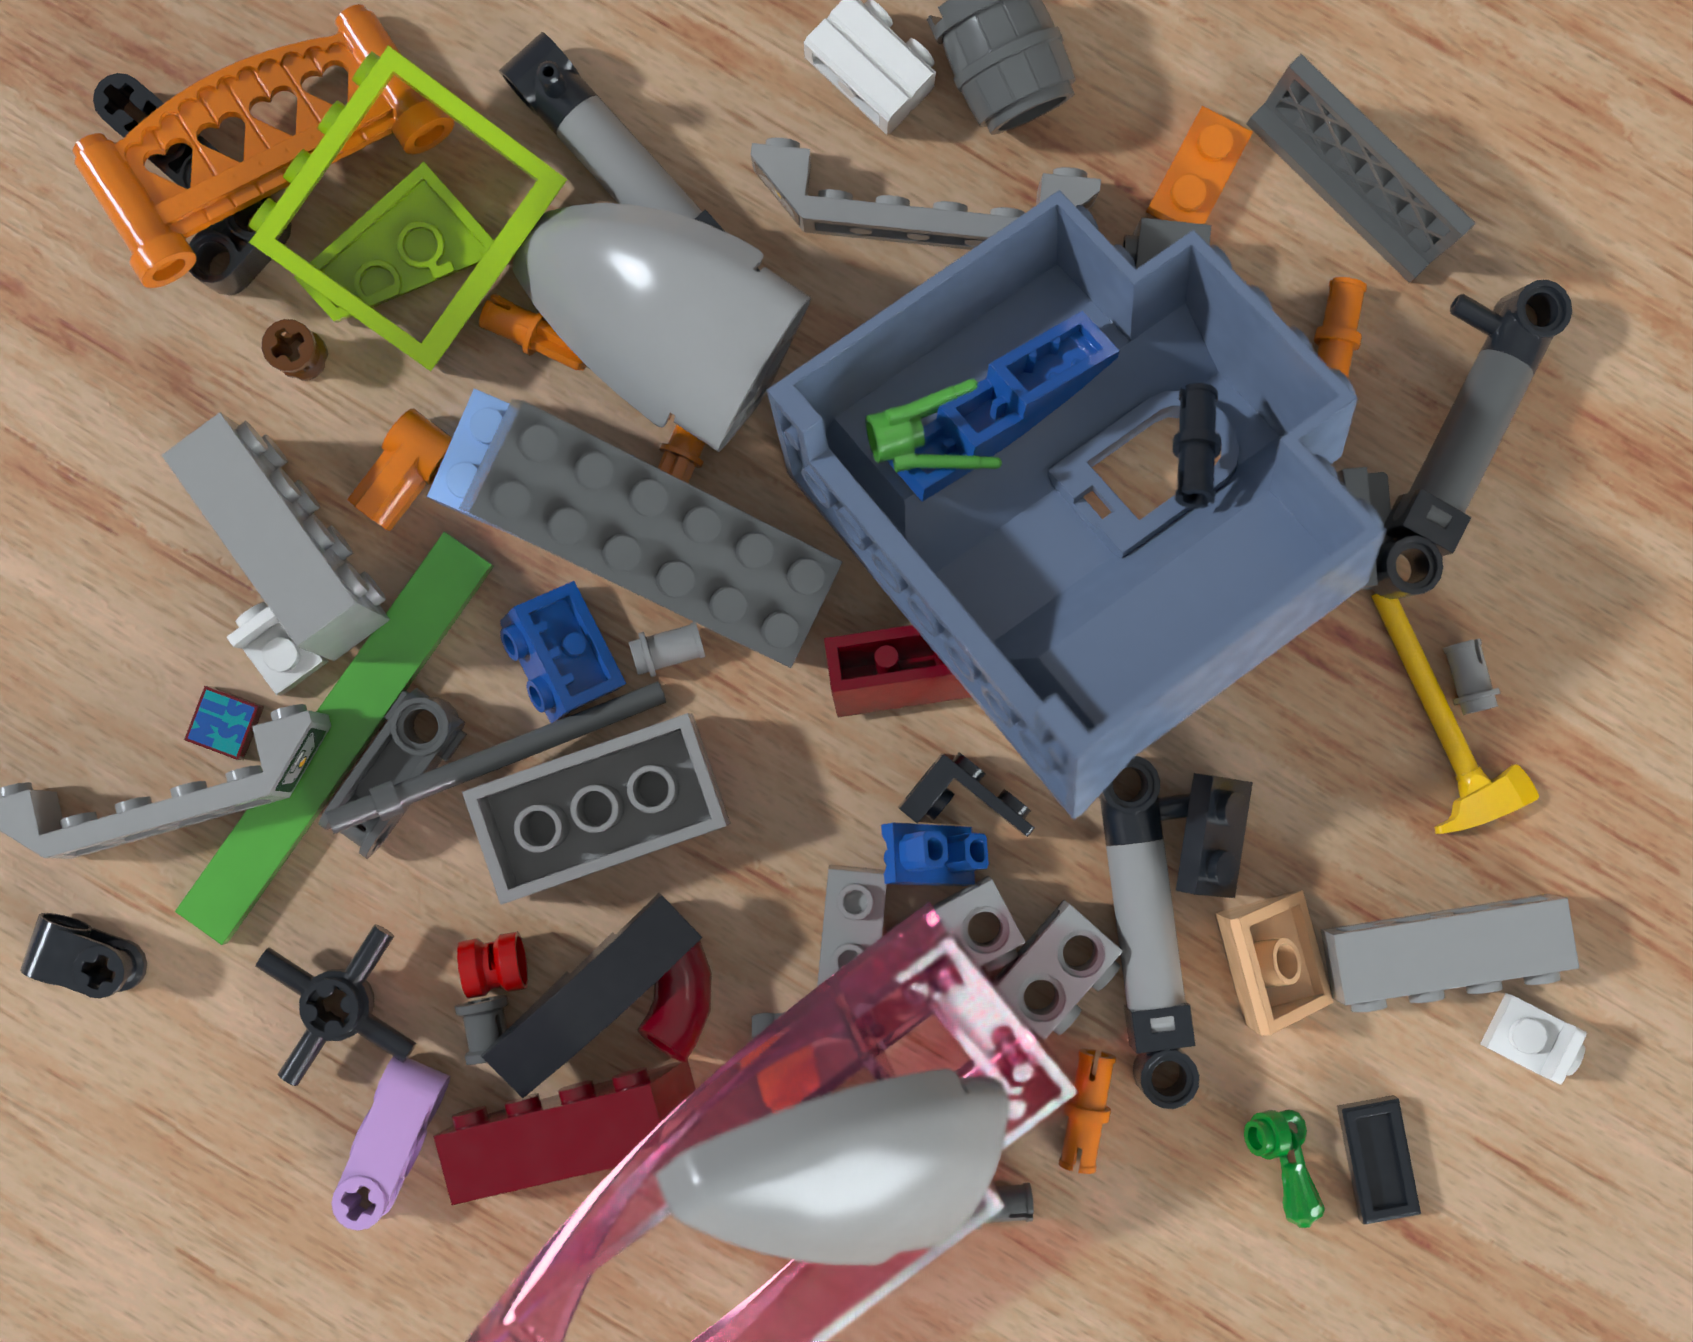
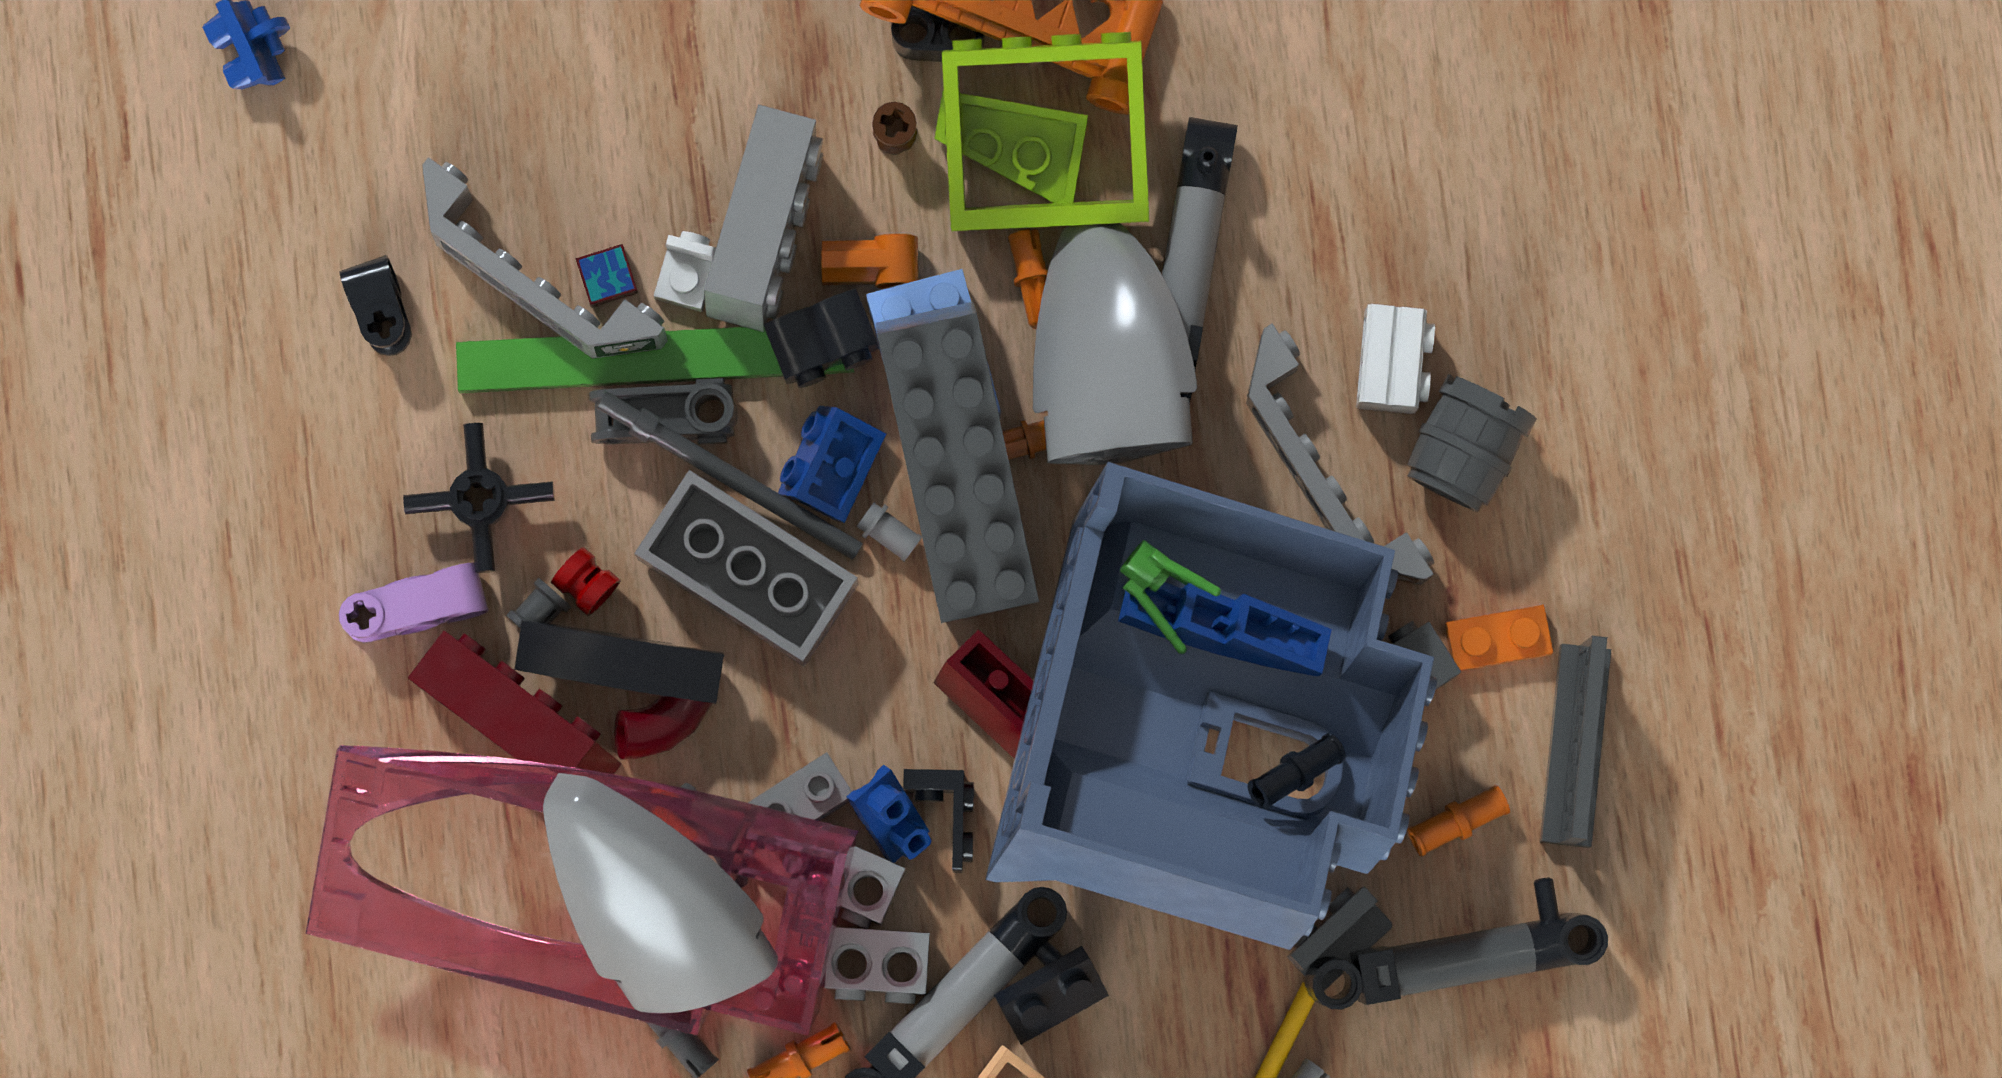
camera: 45 degrees right, 5 degrees down
none -> black brick [763,289,879,388]

